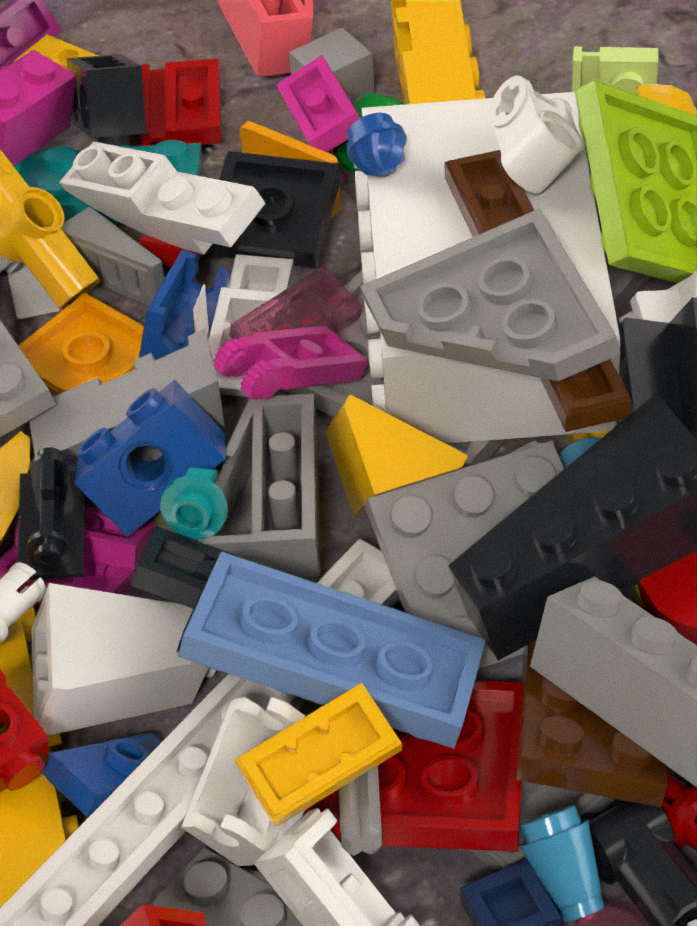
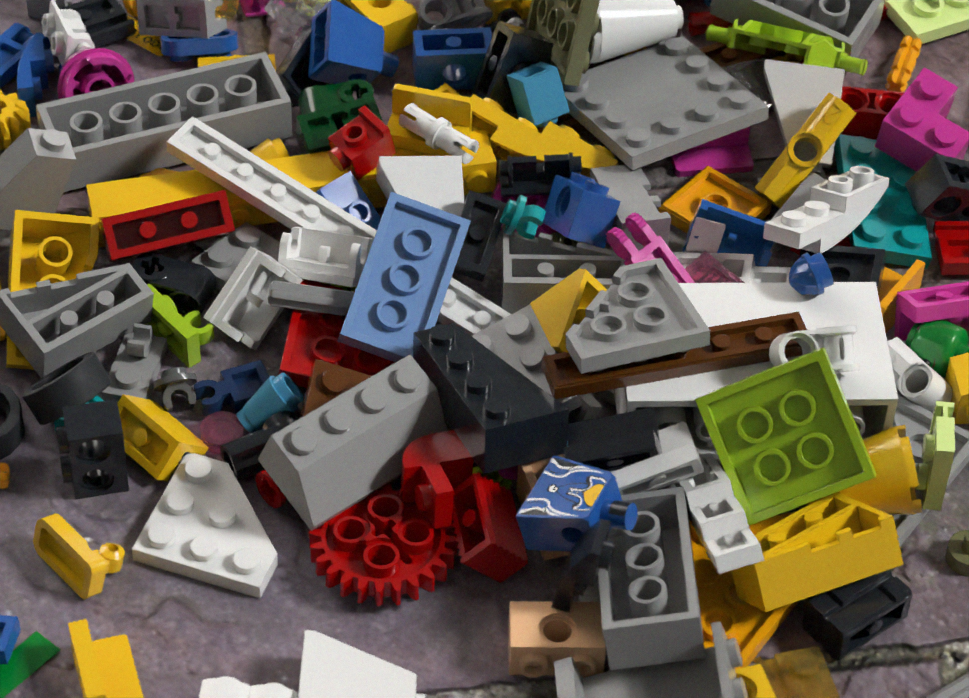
camera: 85 degrees right, 0 degrees up
yellow plate [235,683,402,828] -> none

